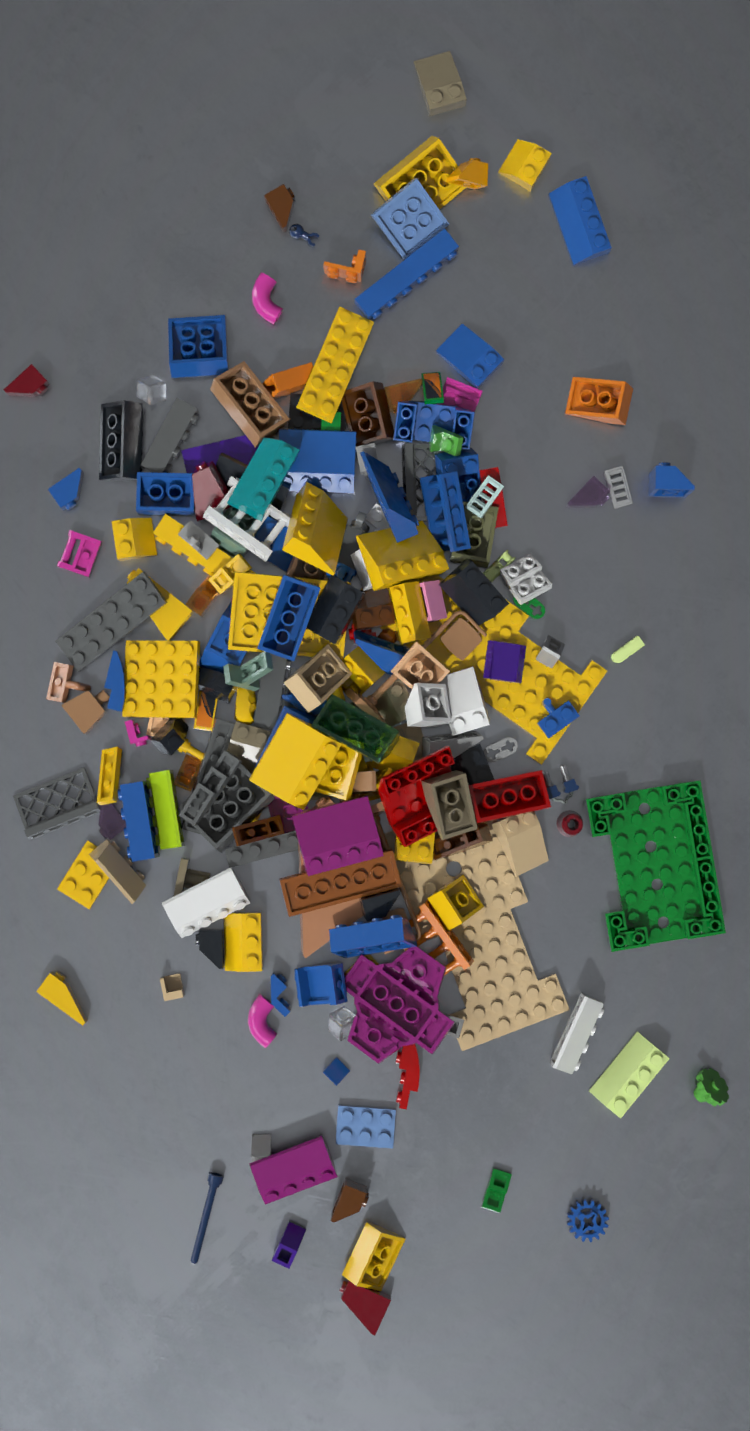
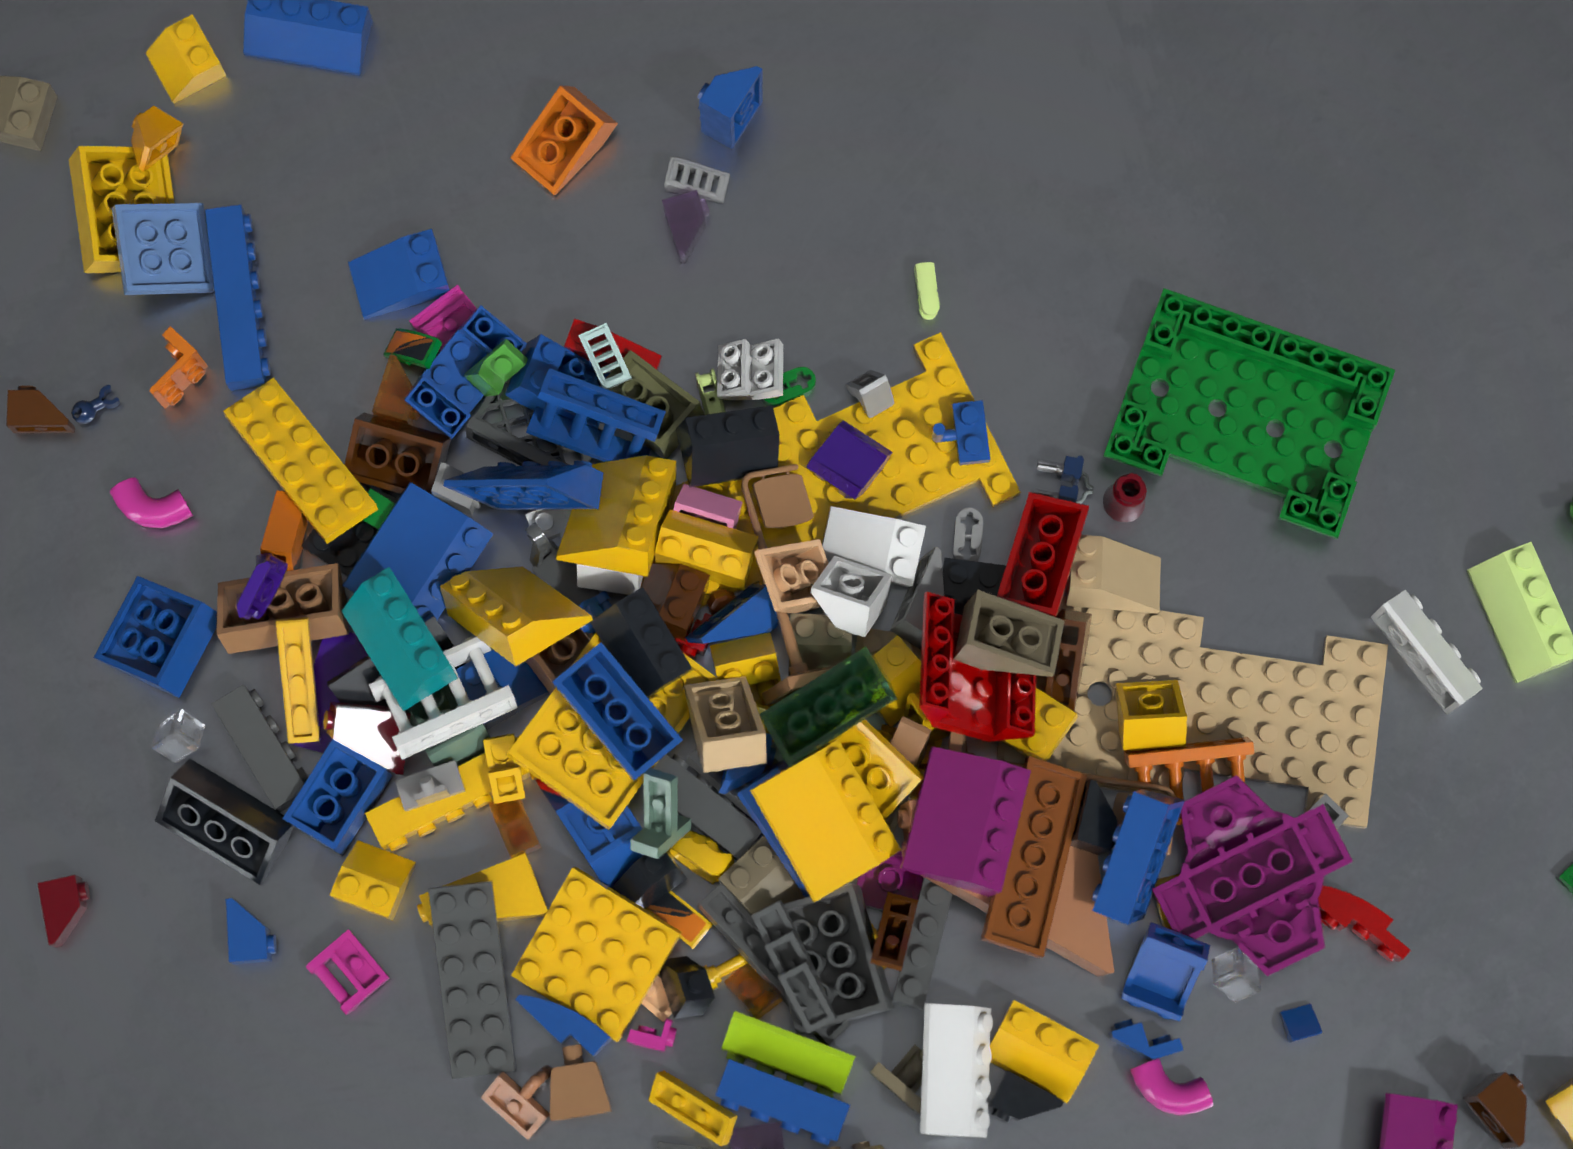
camera: 65 degrees left, 10 degrees down
medium blue plate [336,1105,396,1149] -> none
none -> dark purple slope [236,553,288,619]
none -> yellow tile [276,617,321,744]

